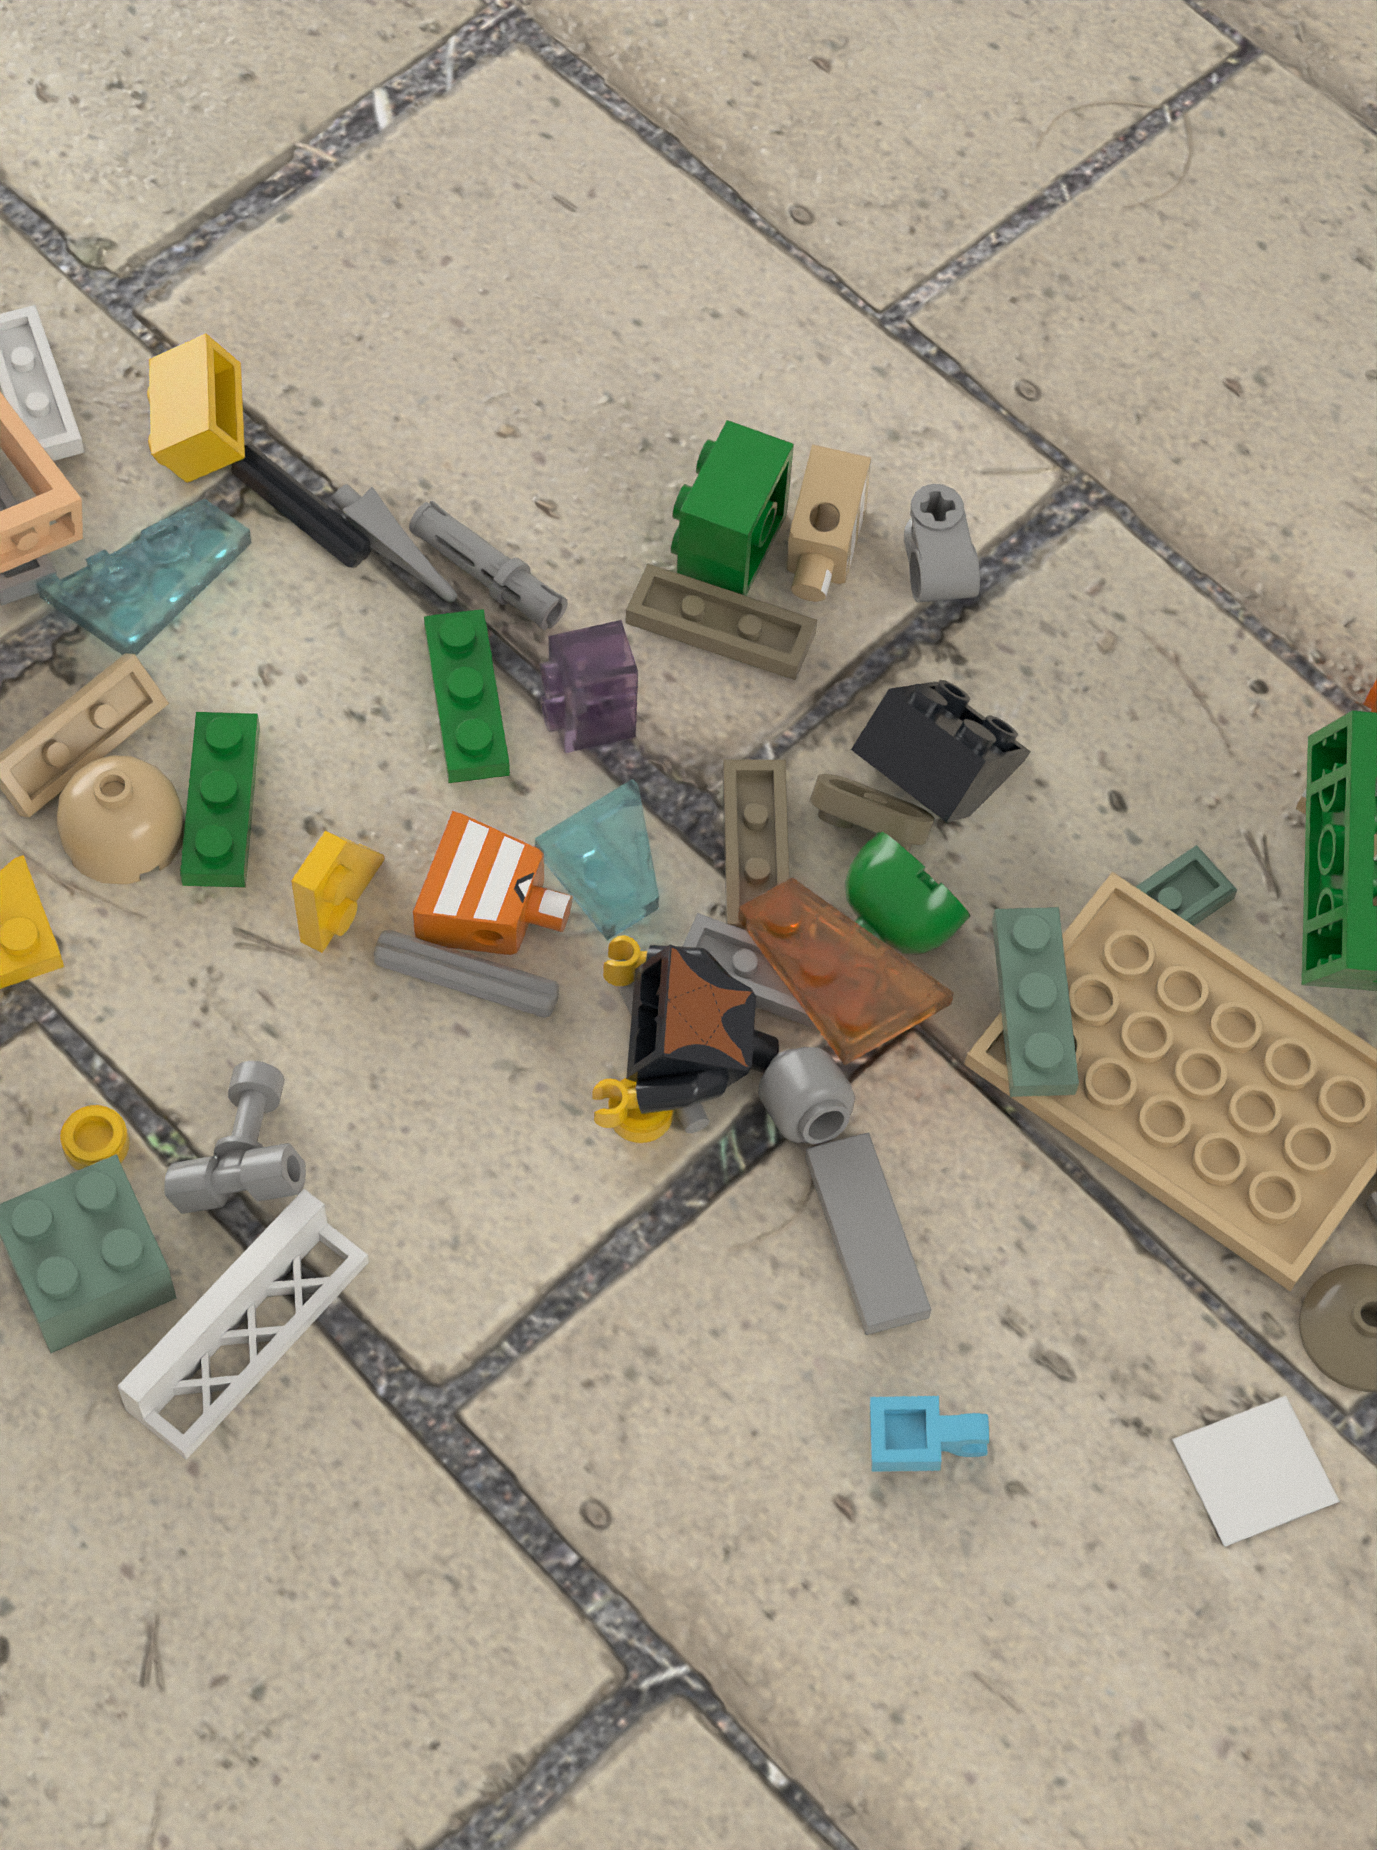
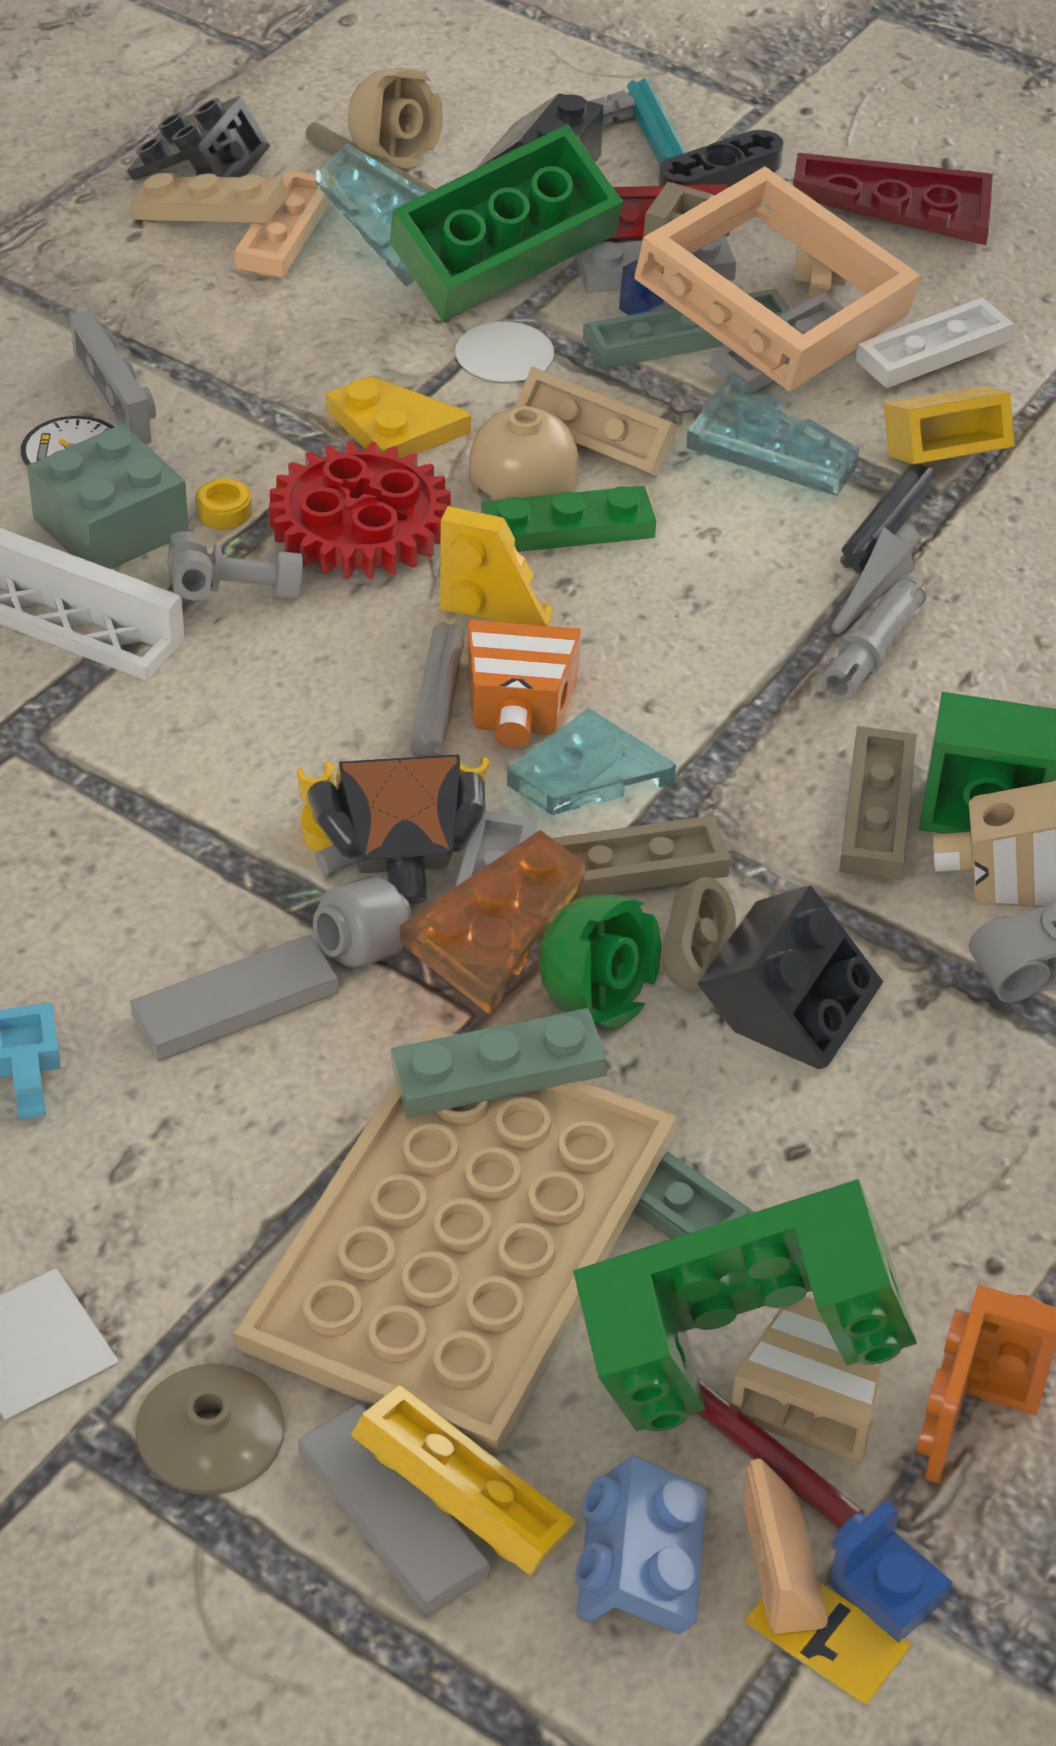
camera: 80 degrees right, 15 degrees down
green plate [424,609,510,784] -> none
clear purple brick [540,620,638,753] -> none
none -> red gear [269,442,451,579]

